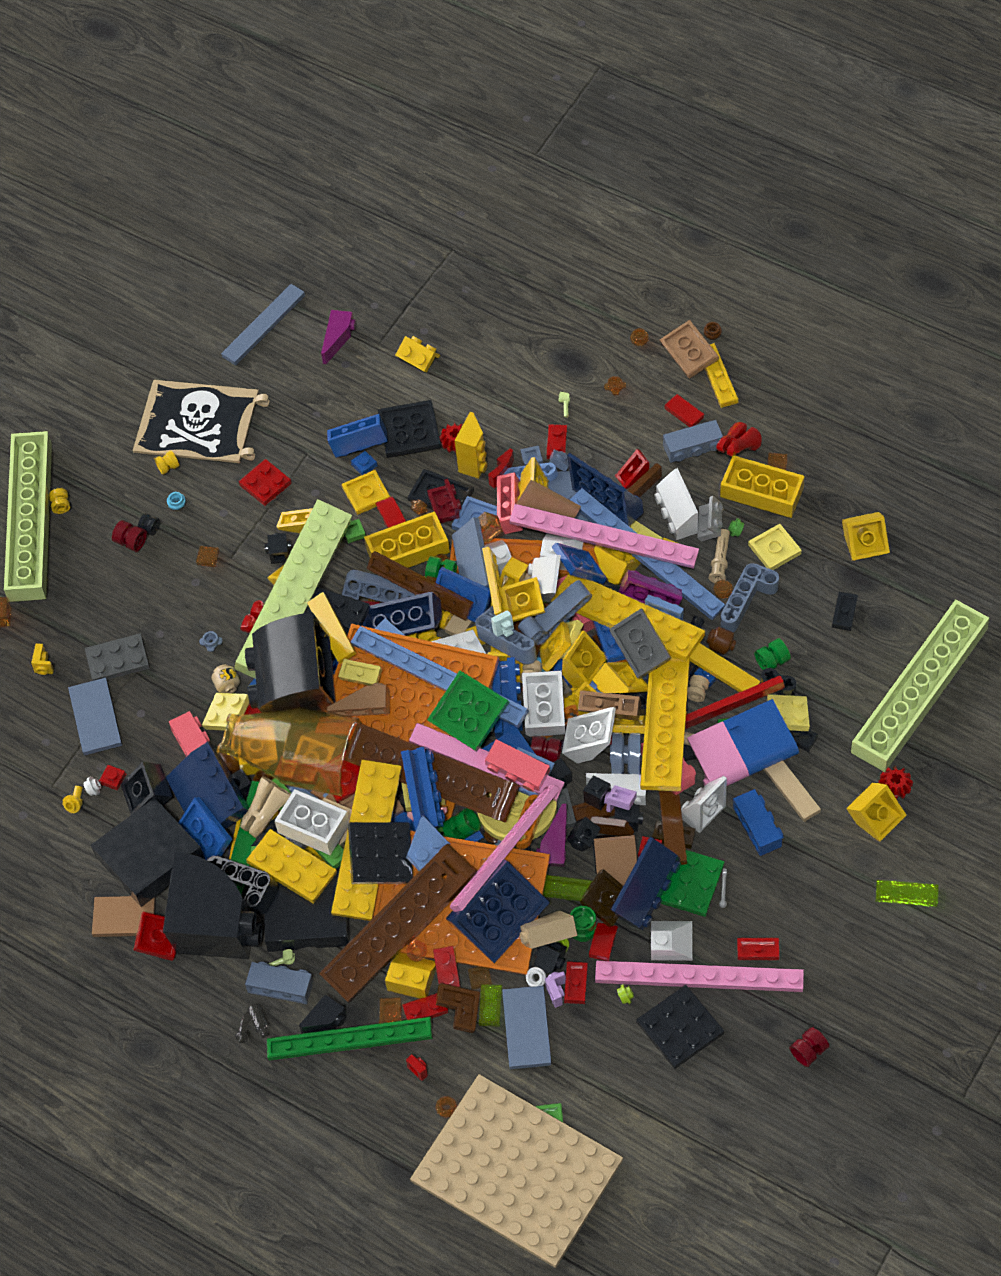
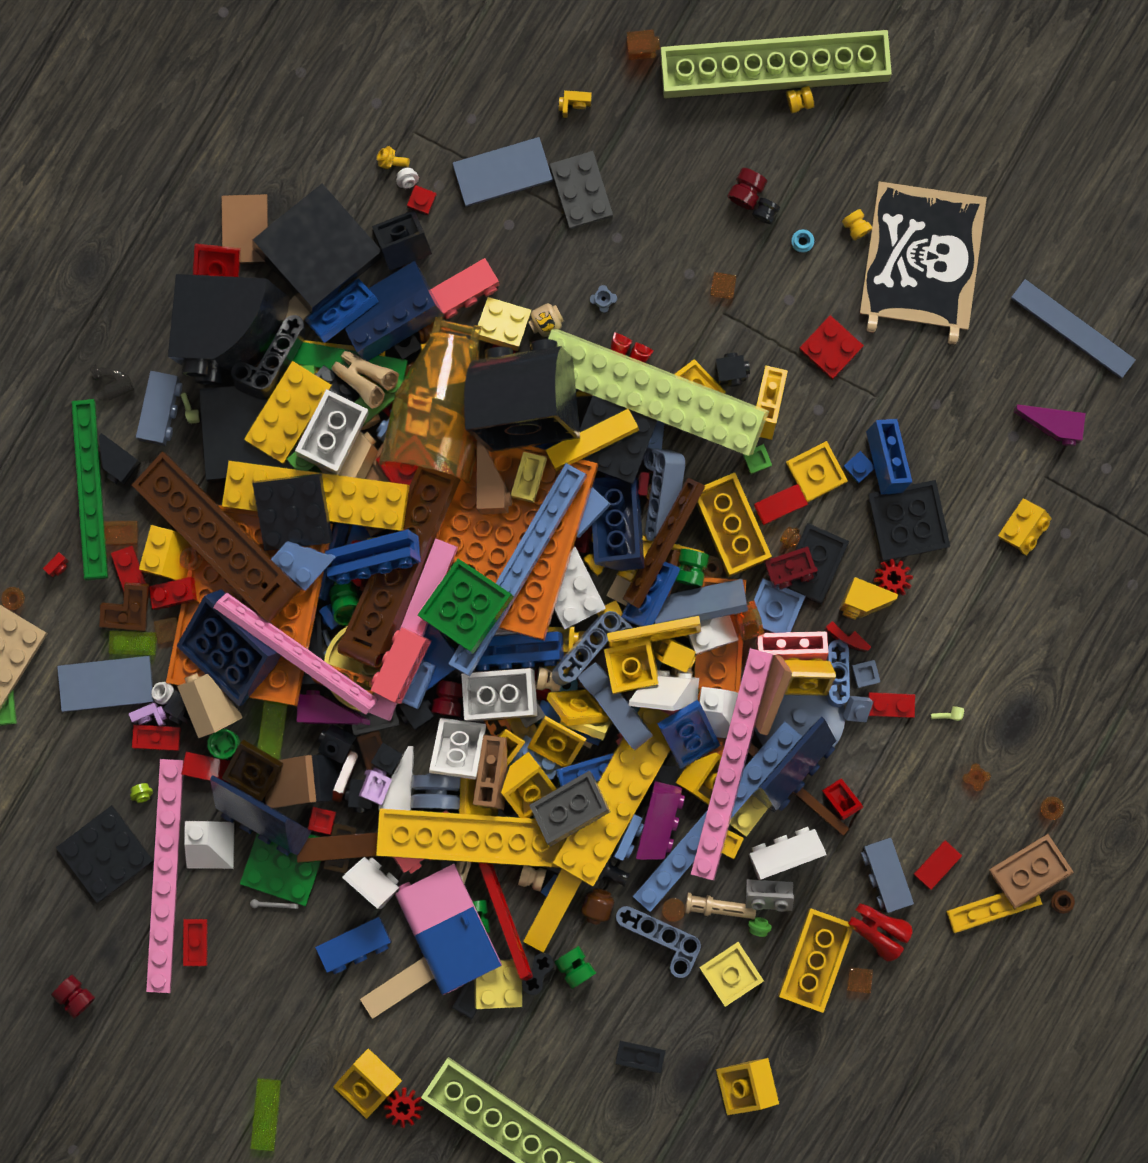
camera: 85 degrees right, 25 degrees up
light aqua tile [491,610,514,637] -> none

